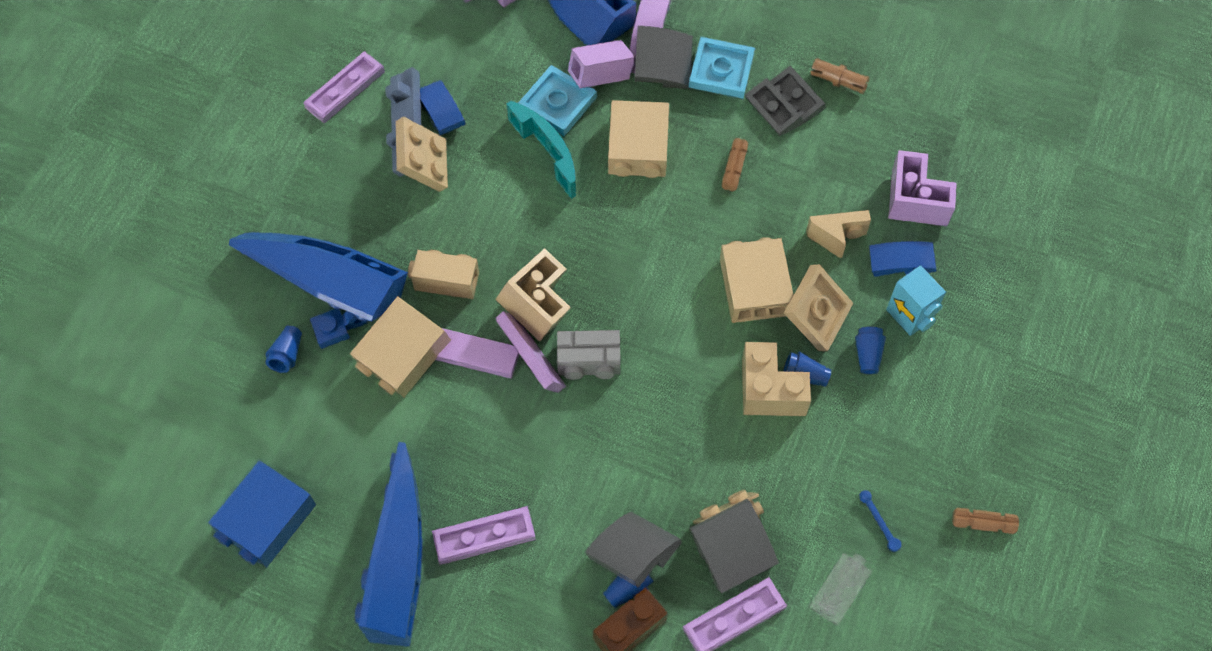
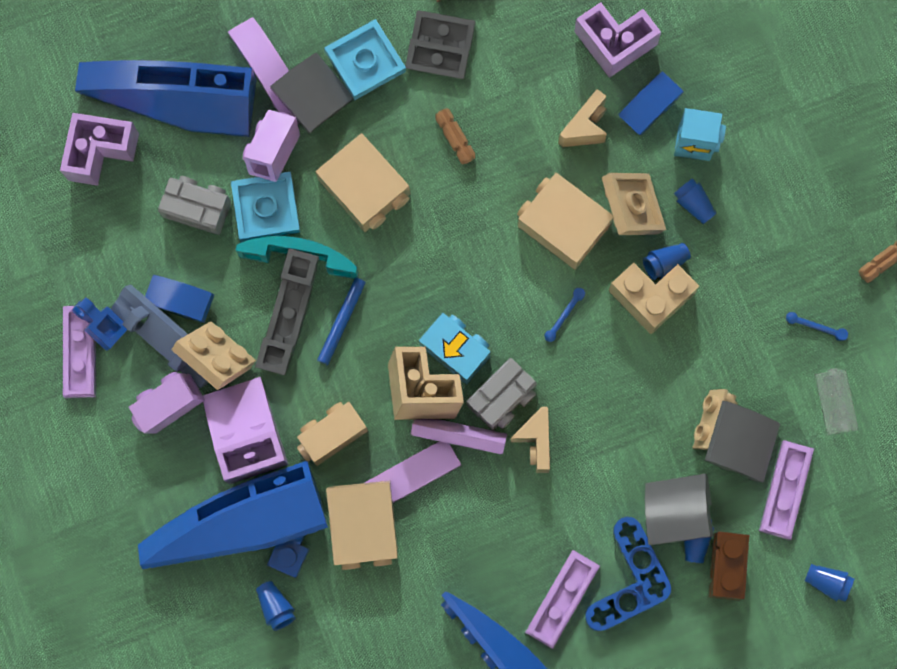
camera: 40 degrees left, 15 degrees up
none -> blue plate [72,297,127,351]
none -> lavender brick [129,372,205,434]
none -> light grey brick [158,176,231,235]
none -> lavender slope [203,377,289,484]
none -> dark grey slope [255,249,319,375]
none -> blue bar [317,278,366,365]
none -> medium azure brick [419,313,490,385]
none -> tan slope [511,407,550,473]
none -> blue hinge [544,288,585,342]
none -> blue beam [585,517,671,631]

